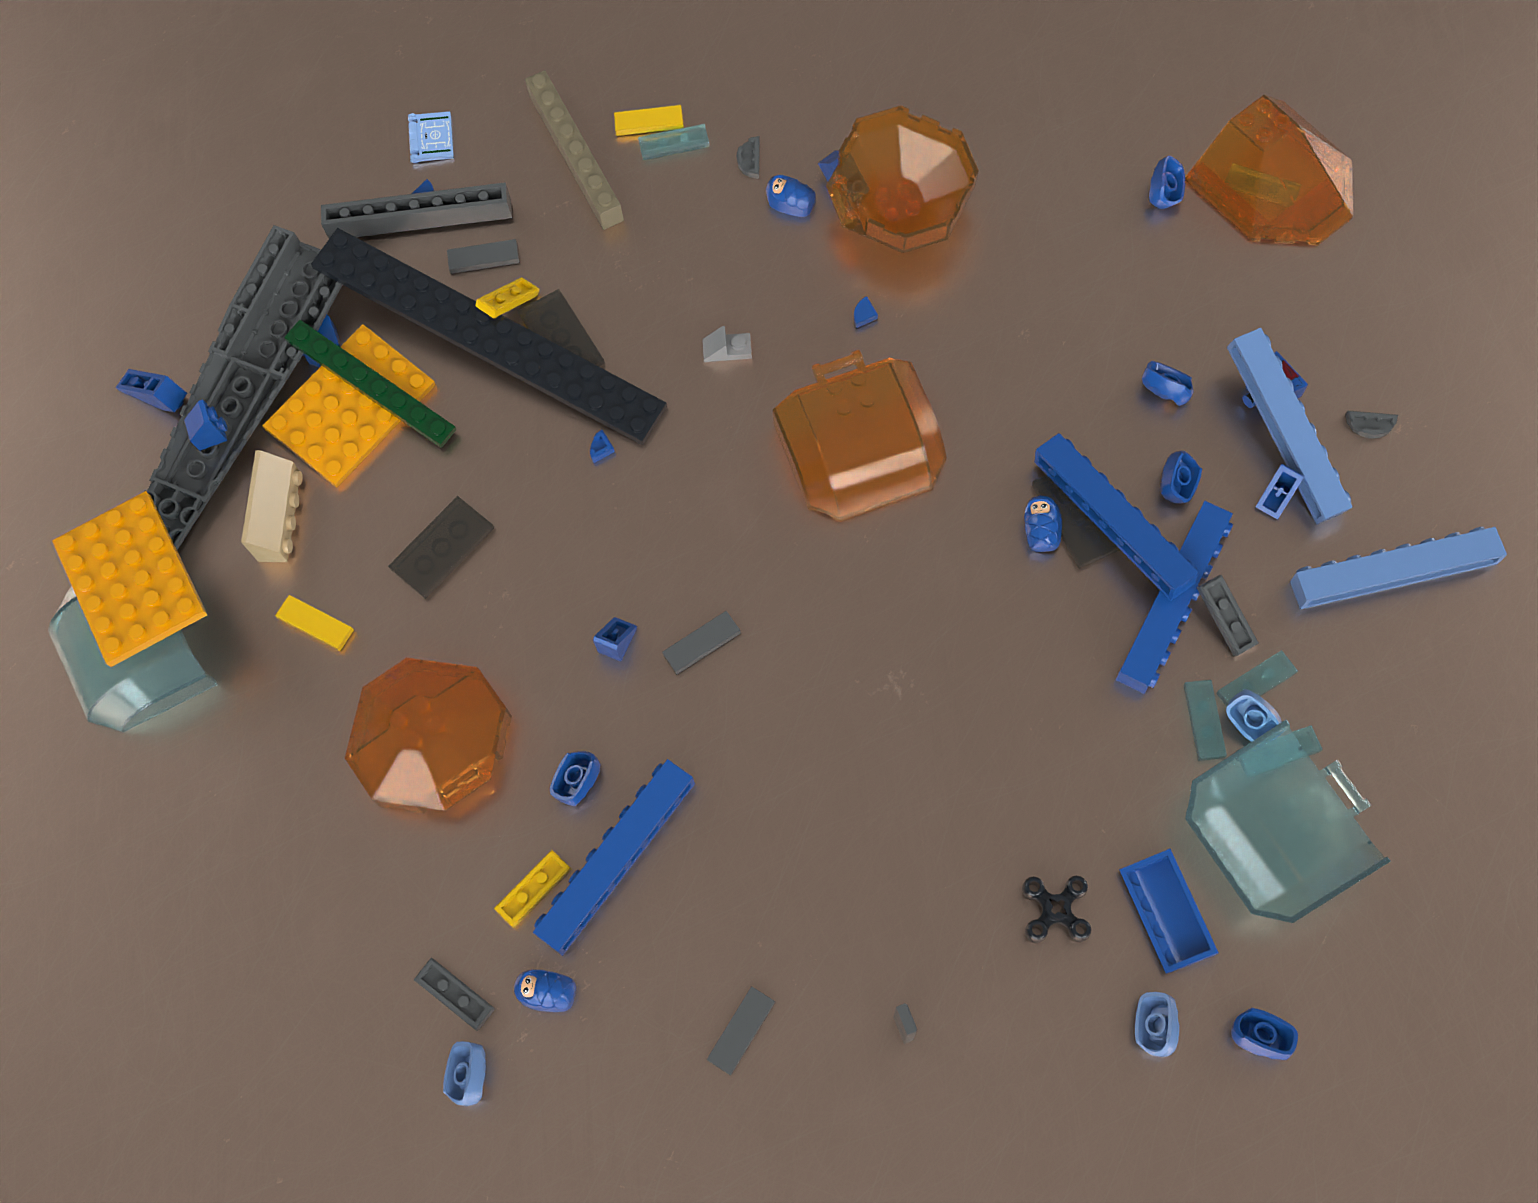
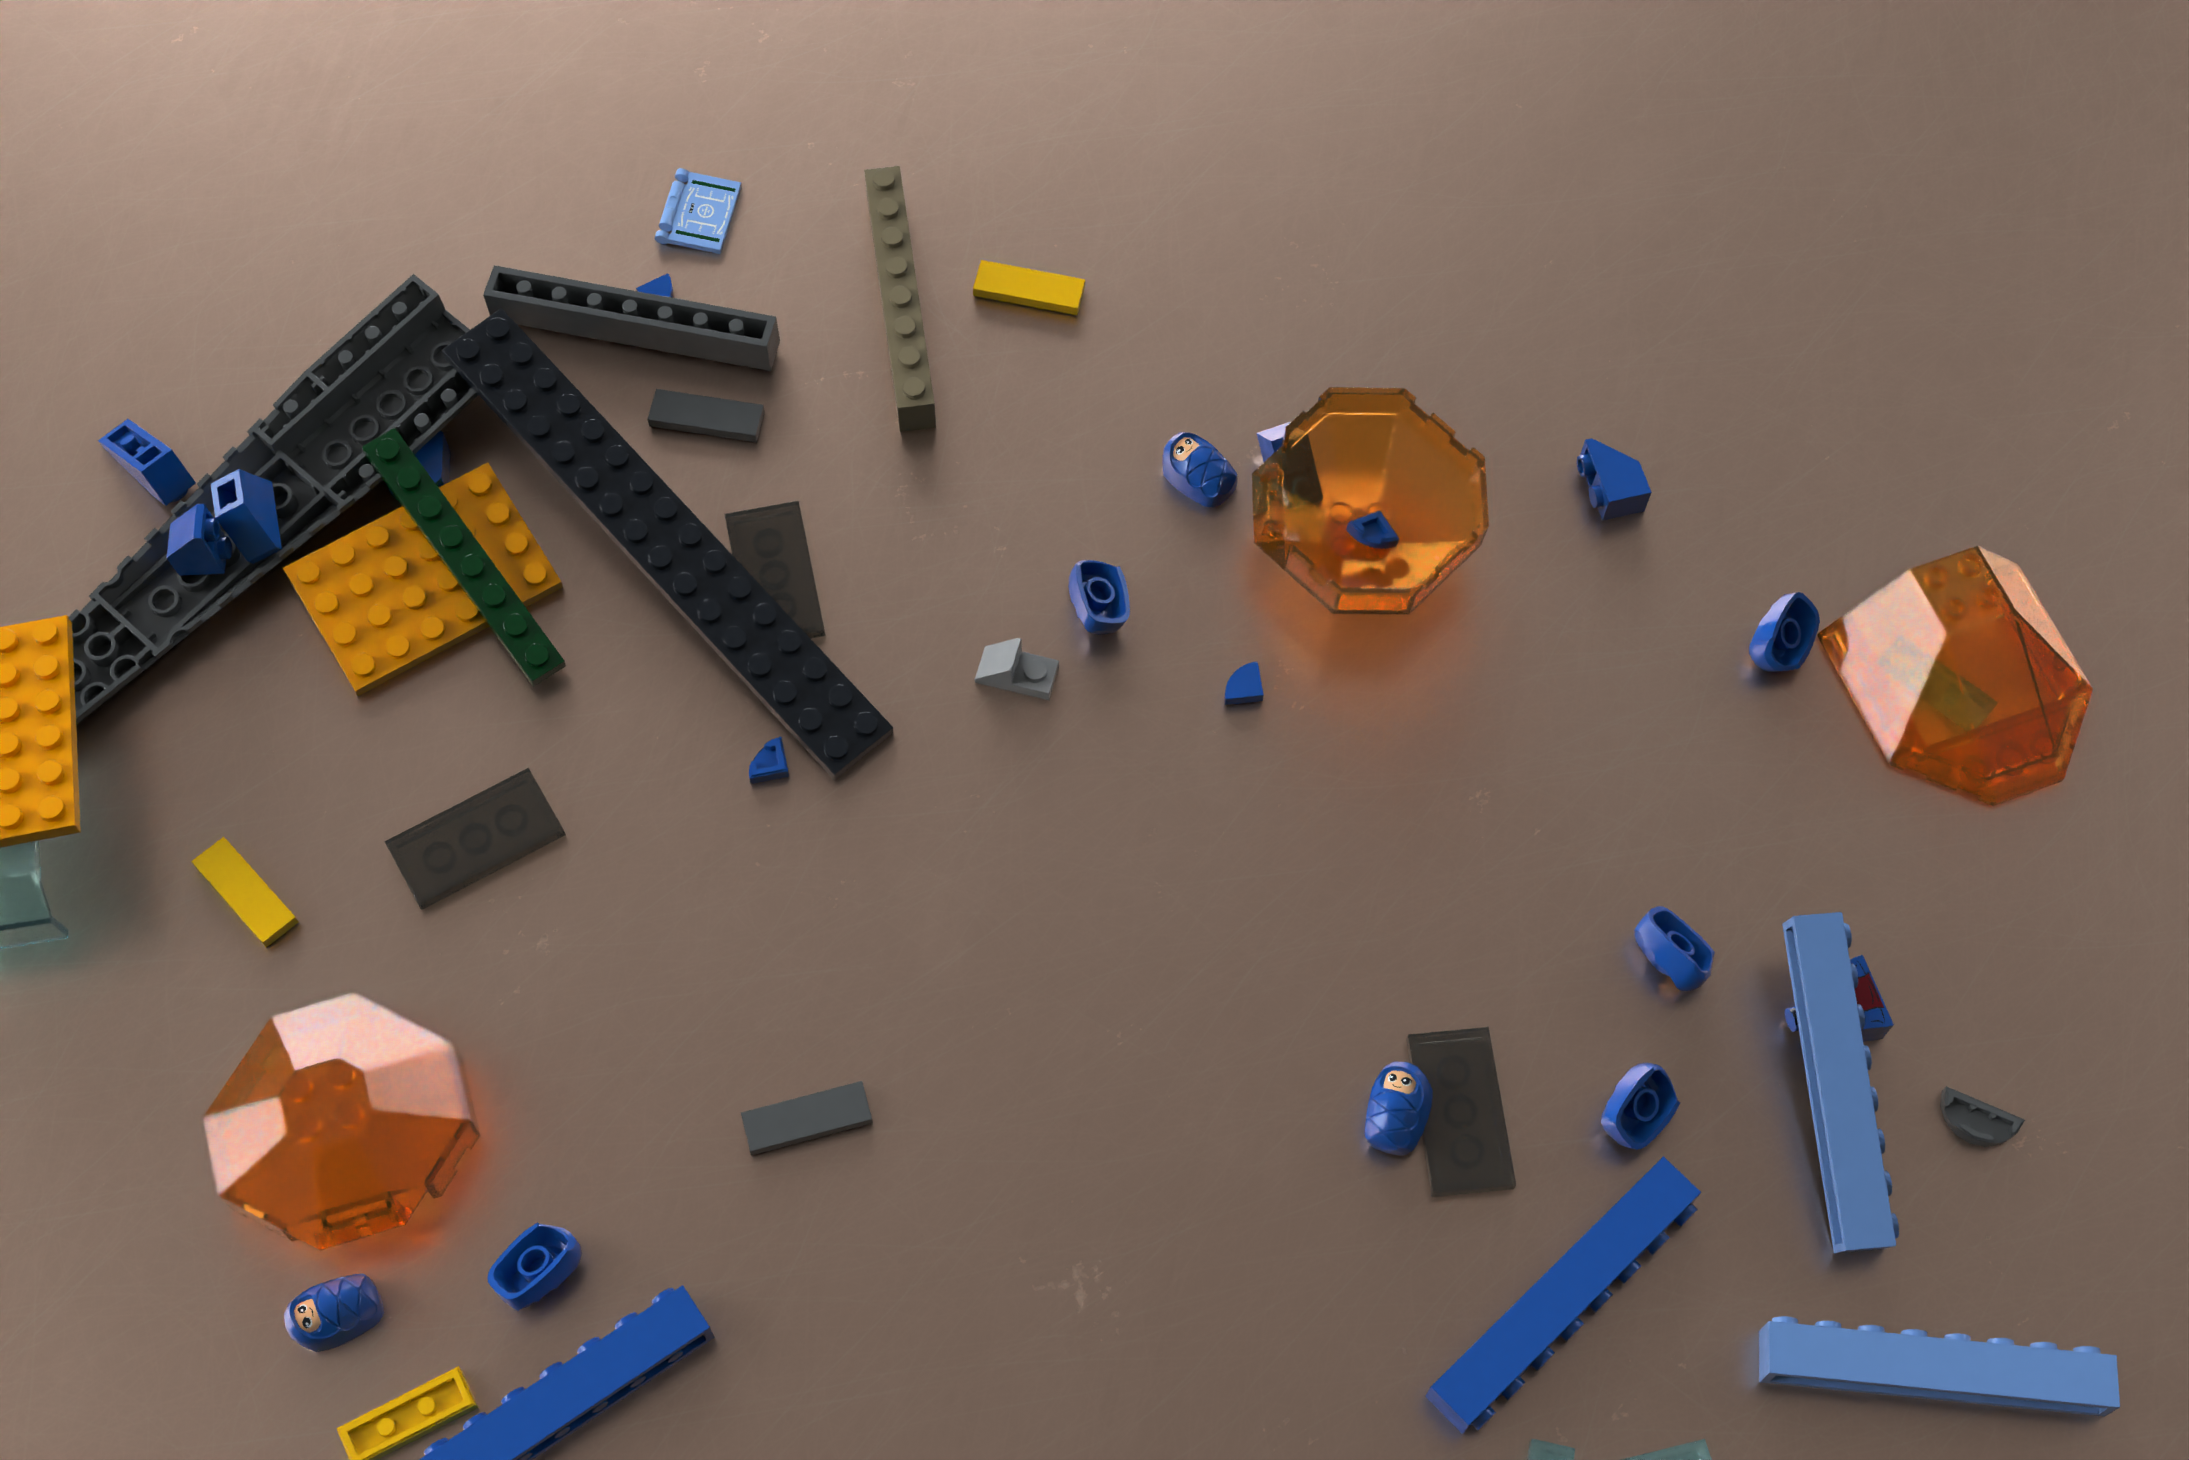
camera: 10 degrees right, 5 degrees down
tan slope [241,450,302,562] -> none
yellow tile [475,277,540,318] -> none
blue slope [593,617,637,662] -> none
clear light blue tile [638,124,709,160] -> none
dark grey tile [736,136,760,179] -> none
clear orange windscreen [773,350,947,522] -> none
blue brick [1034,433,1198,601] -> none
dark grey tile [1197,575,1259,656] -> none
slope [1256,464,1305,519] -> none
none -> blue slope [211,469,282,564]
none -> blue piece [284,1273,384,1352]
none -> blue piece [1068,560,1130,635]
none -> blue tile [1346,510,1399,549]
none -> blue slope [1577,438,1652,521]

